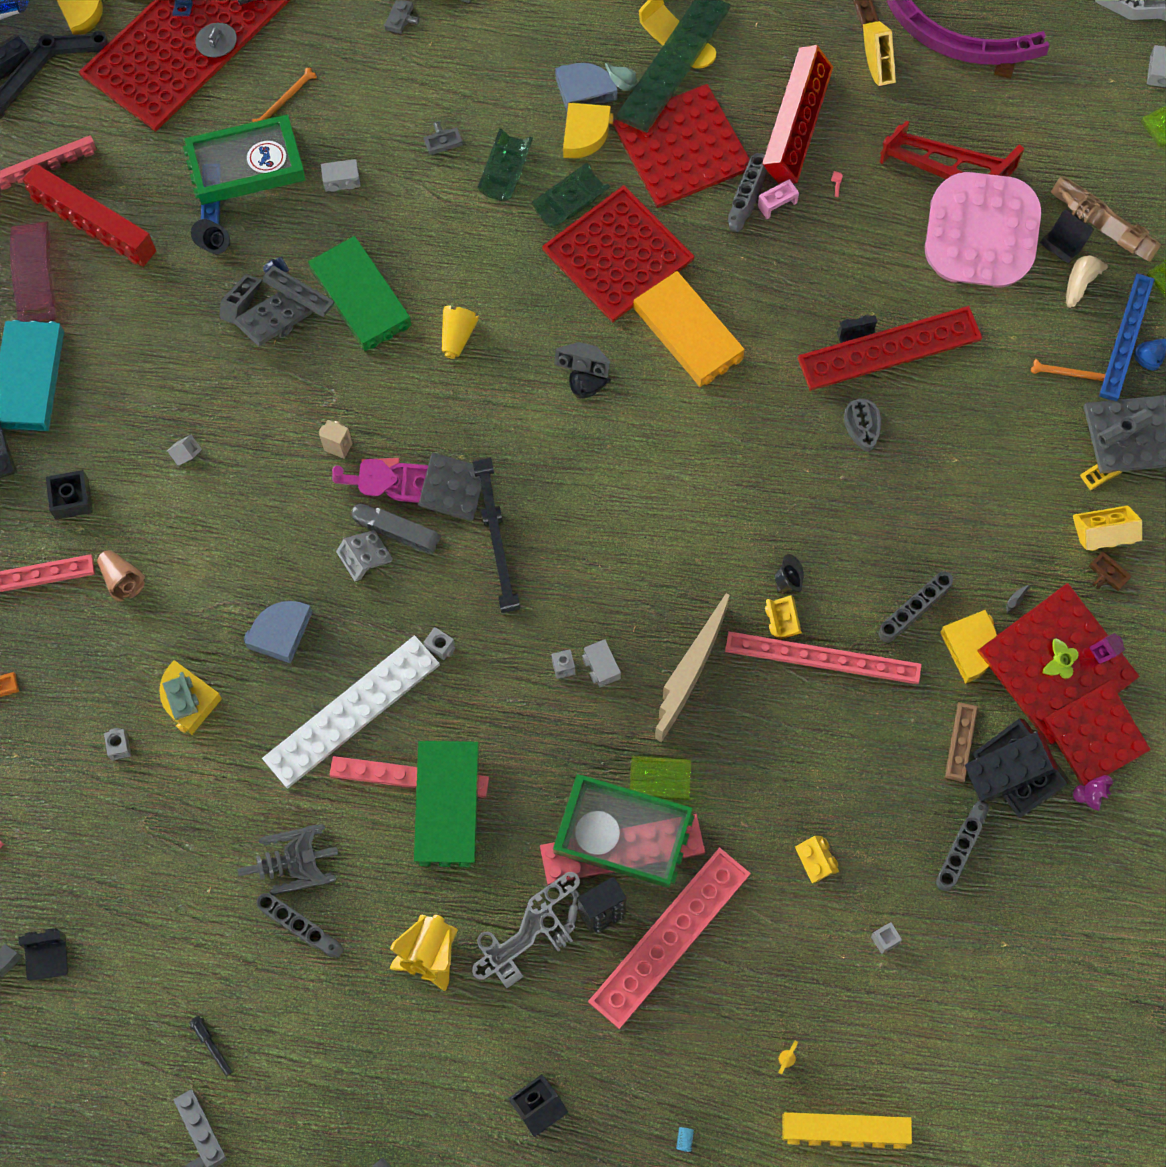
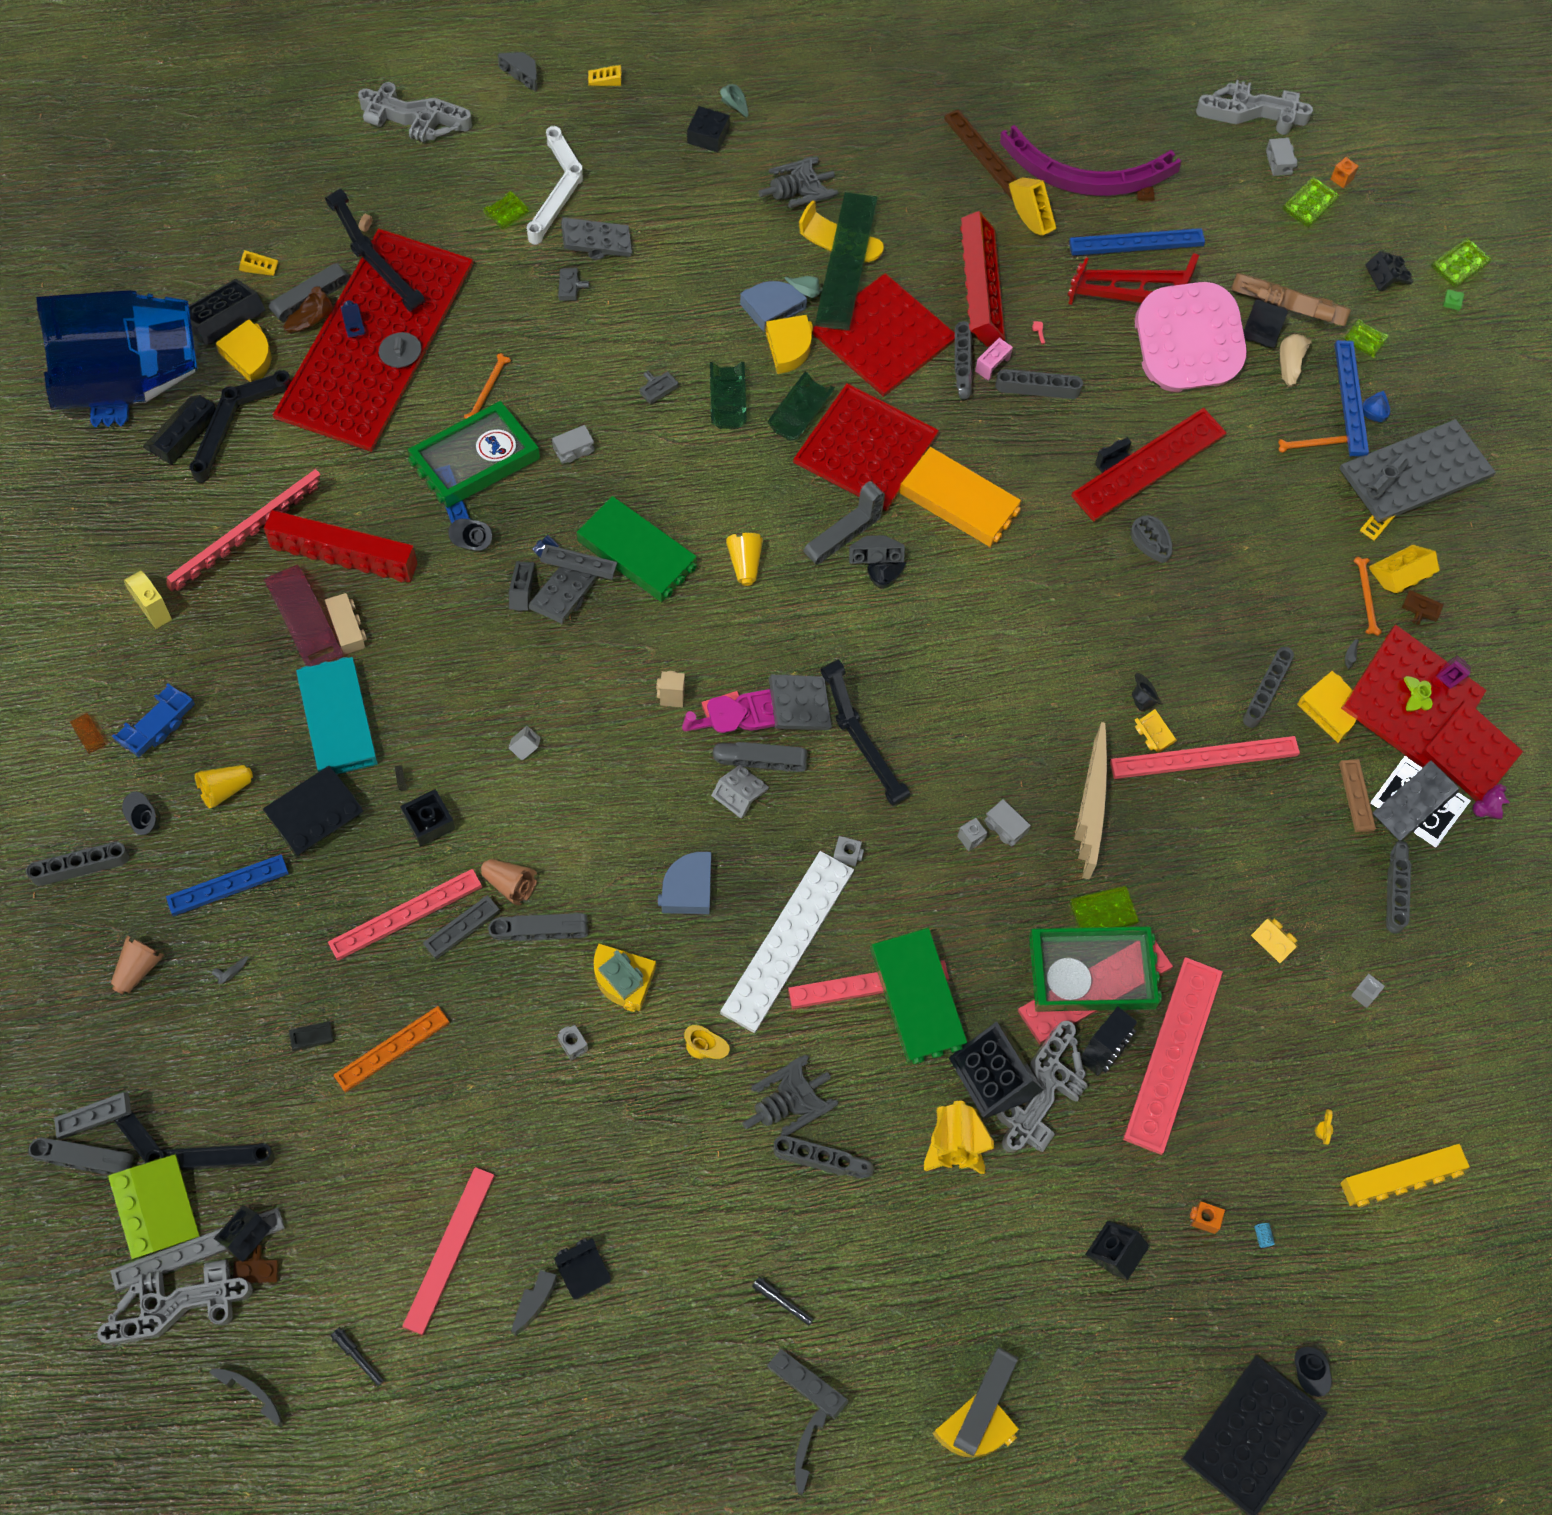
camera: 25 degrees left, 5 degrees down
none -> tan brick [325,593,367,655]
none -> clear smoke tile [395,765,407,791]
none -> dark grey plate [423,895,500,960]
none -> dark grey piece [488,913,588,941]
none -> yellow piece [684,1025,730,1059]
none -> dark grey beam [803,481,885,565]
none -> black slope [948,1022,1043,1119]
none -> dark grey beam [995,369,1083,399]
none -> blue plate [1069,228,1205,256]
none -> orange brick [1190,1201,1225,1234]
none -> orange piece [1354,557,1382,636]

